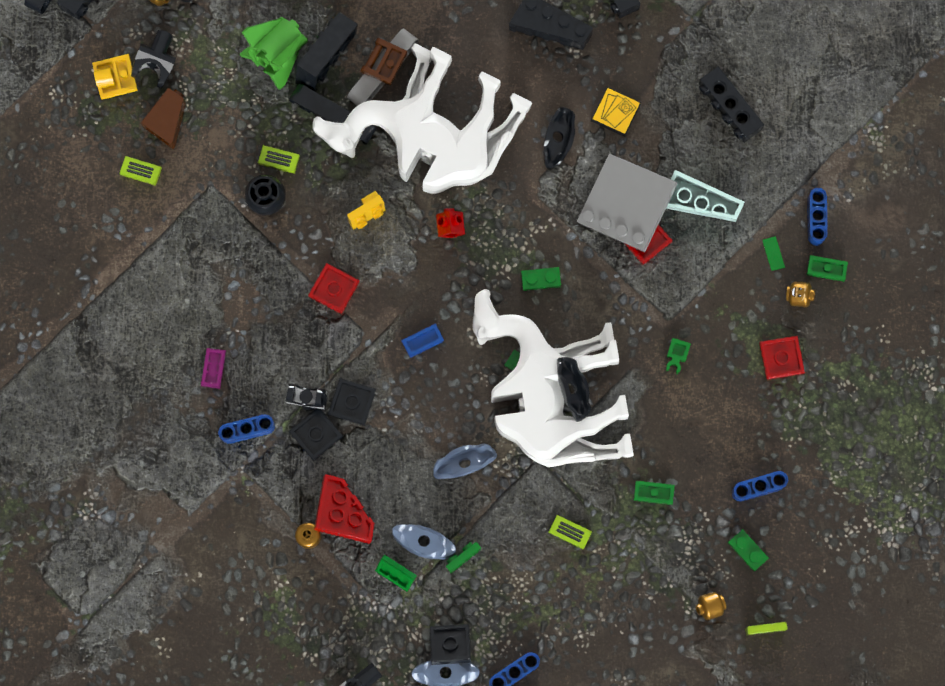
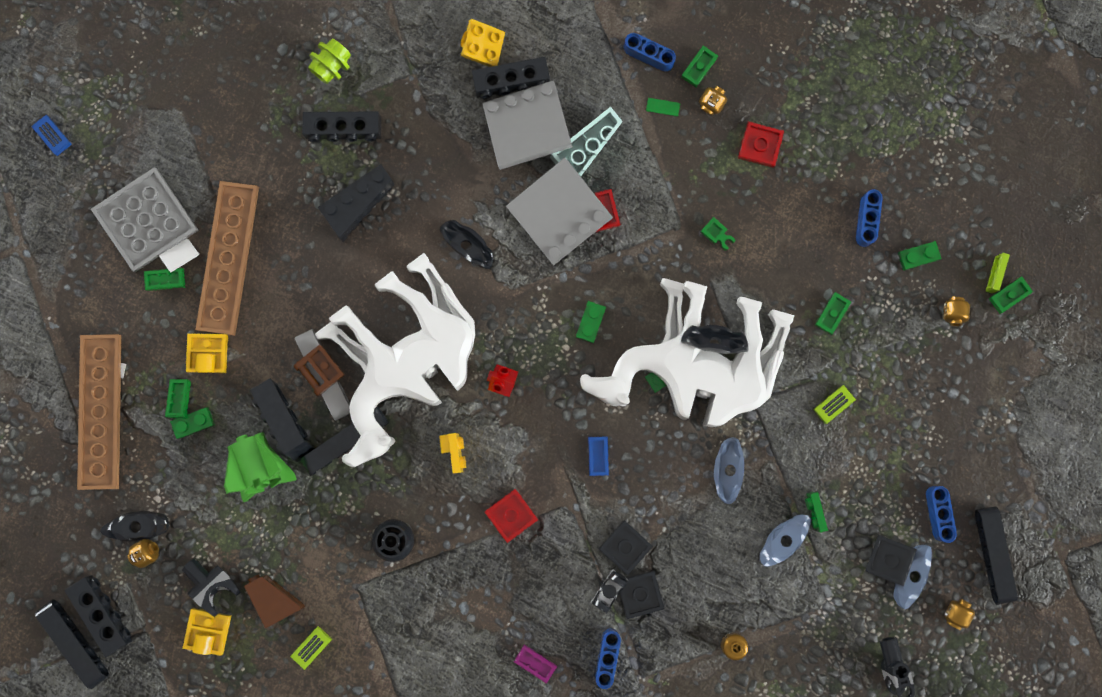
camera: 70 degrees left, 5 degrees up
lime tile [258,145,300,174] -> none
red plate [314,474,375,544] -> none
green plate [375,554,417,592] -> none
yellow tile [591,87,641,137] -> none
none -> yellow plate [461,19,505,67]
none -> light grey plate [482,80,572,170]
none -> green plate [988,276,1033,314]

